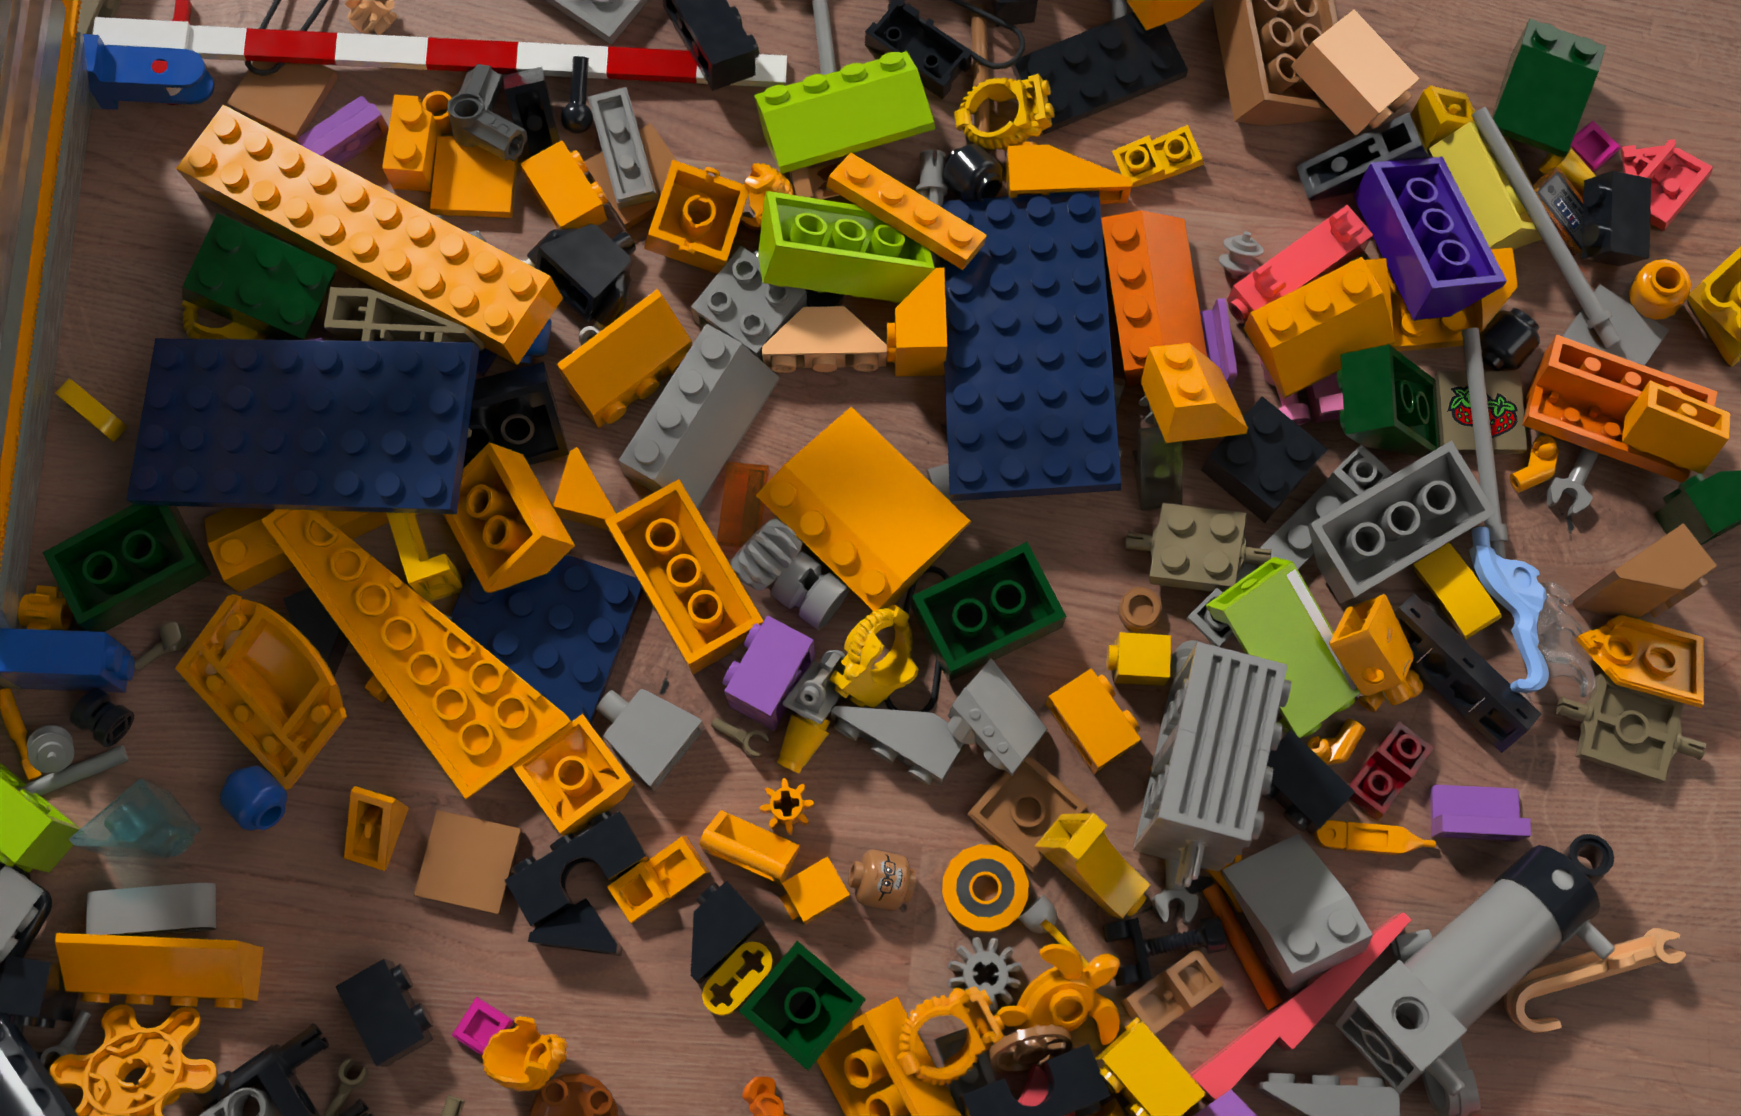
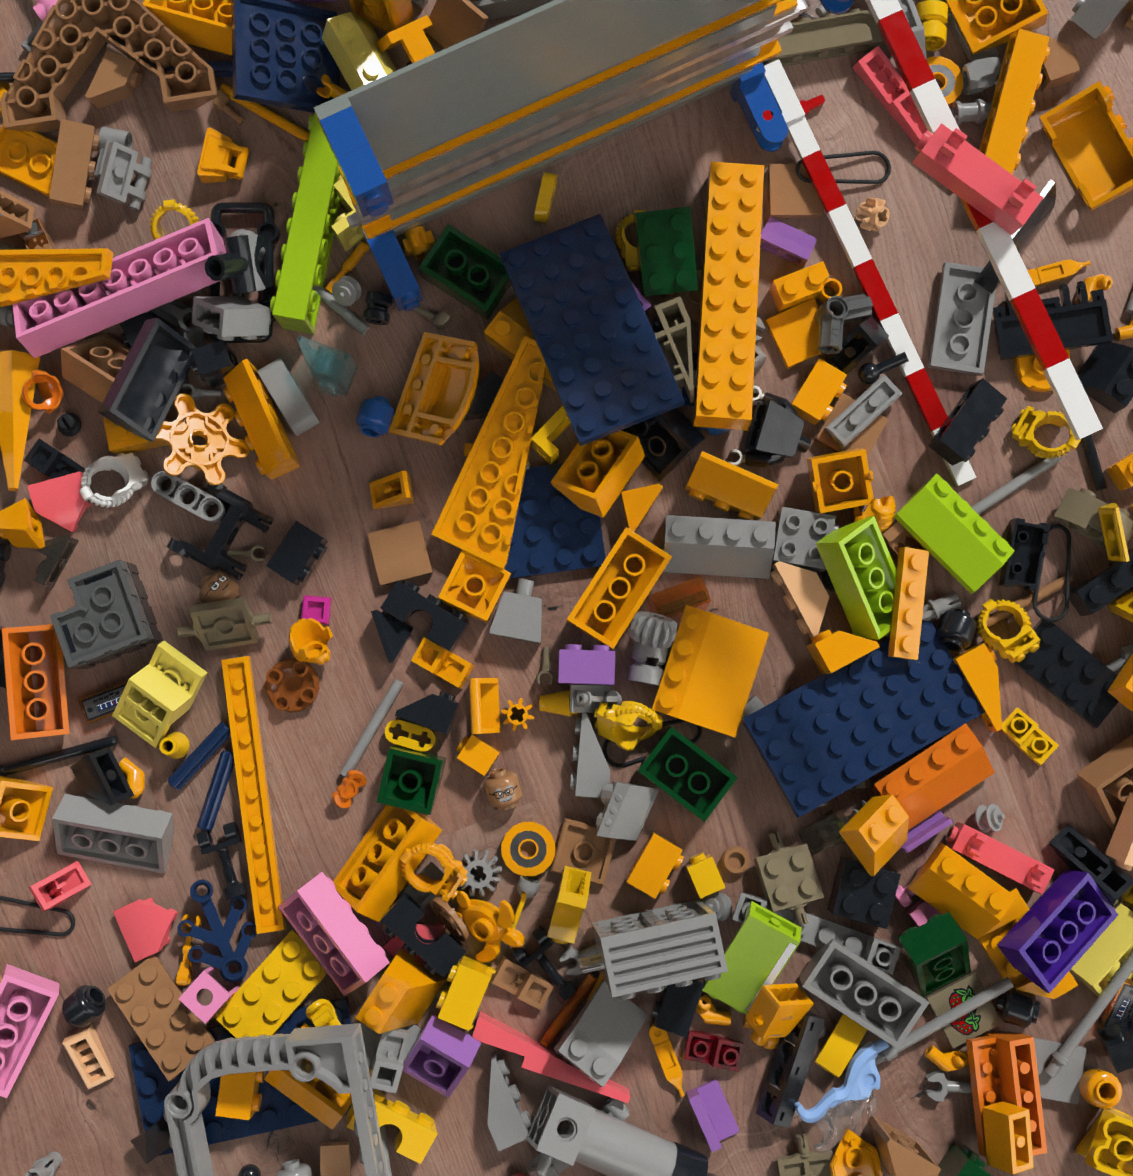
camera: 65 degrees right, 10 degrees up
none -> light grey bar [340,678,404,777]

